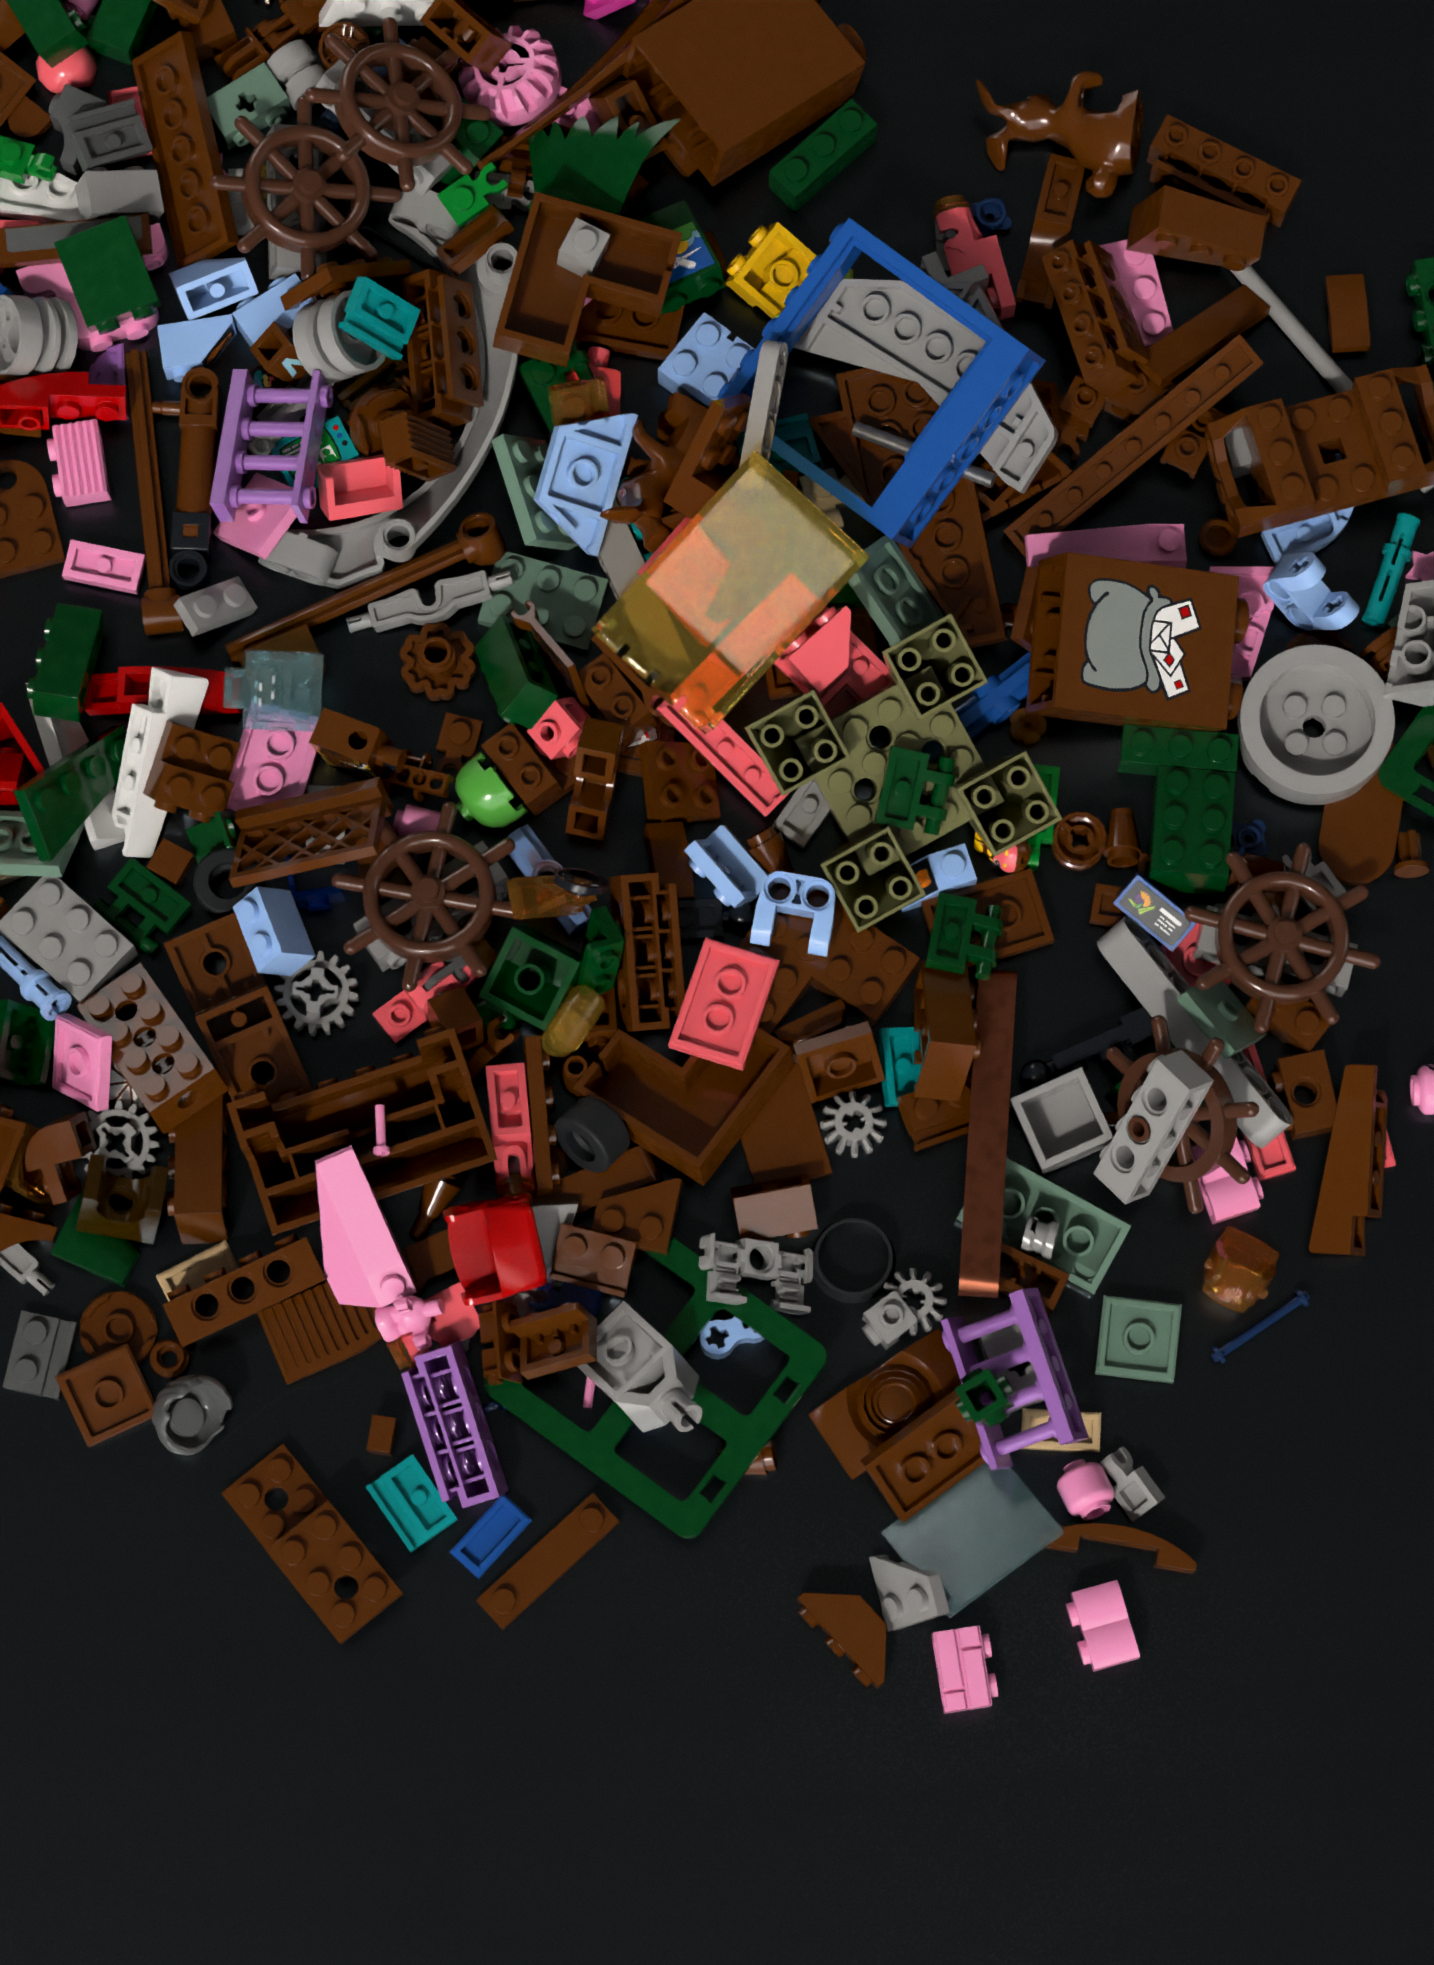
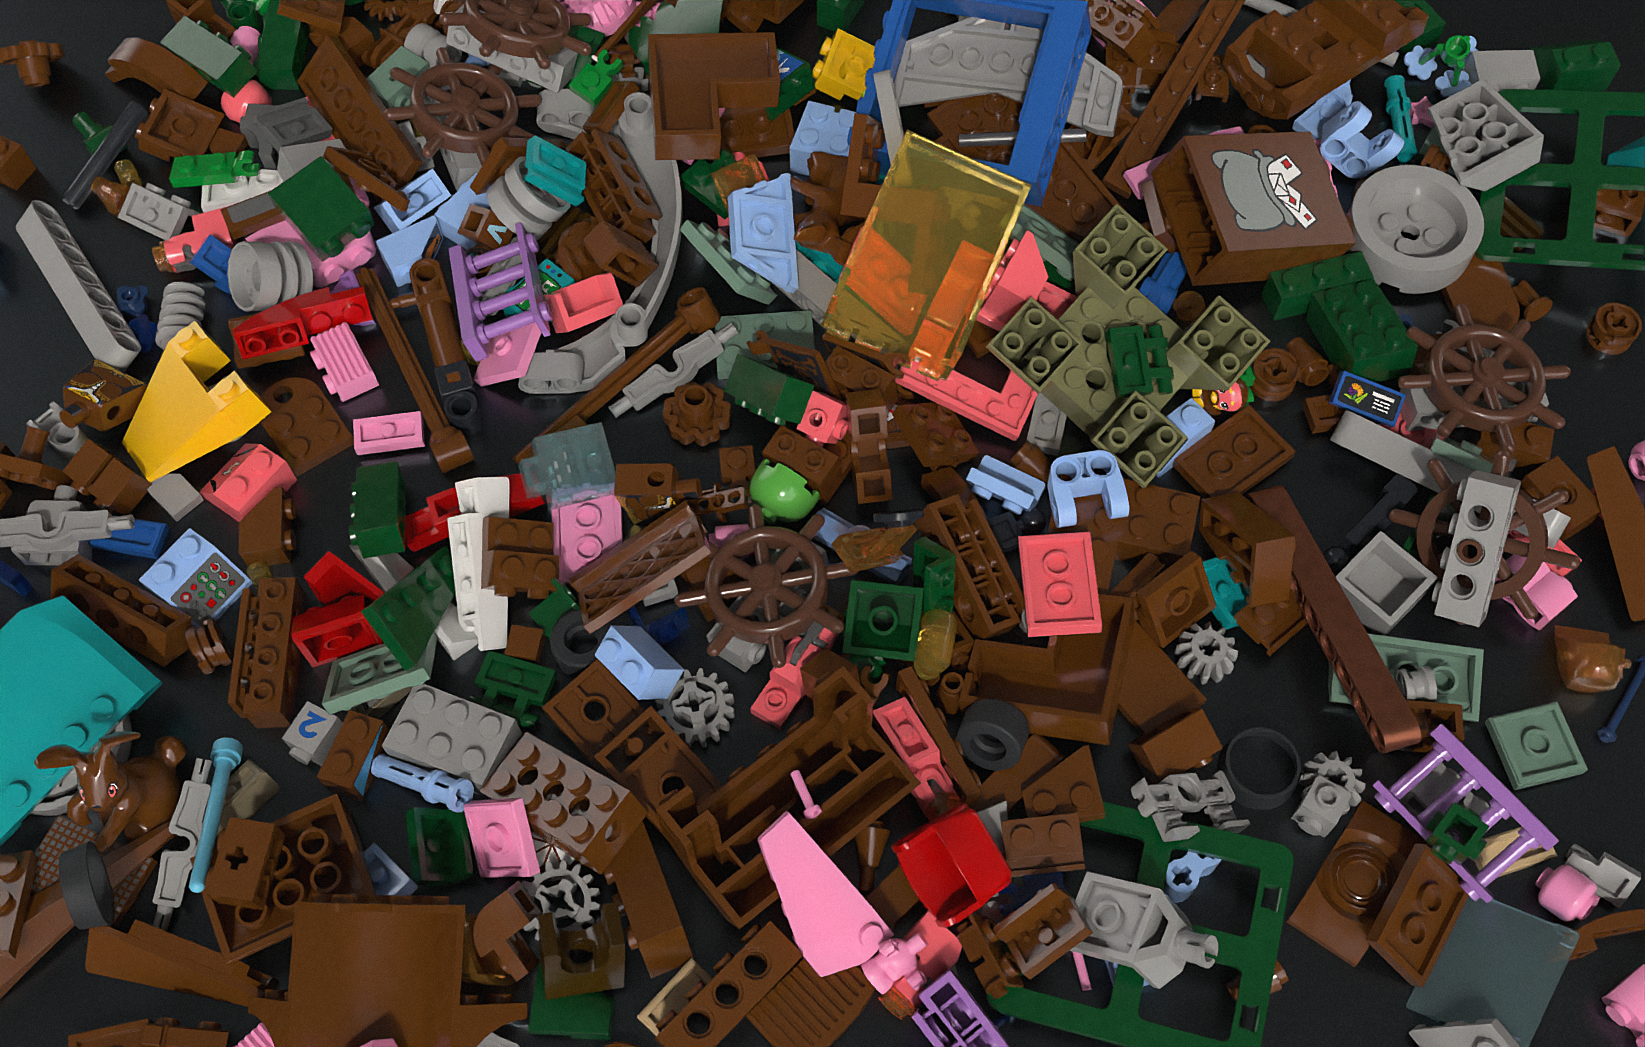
camera: 20 degrees left, 15 degrees down
light grey plate [173,576,258,637] -> none
light grey brick [556,217,610,277] -> none
dark green plate [925,892,1004,980] -> none
none -> reddish brown wing [323,146,410,212]

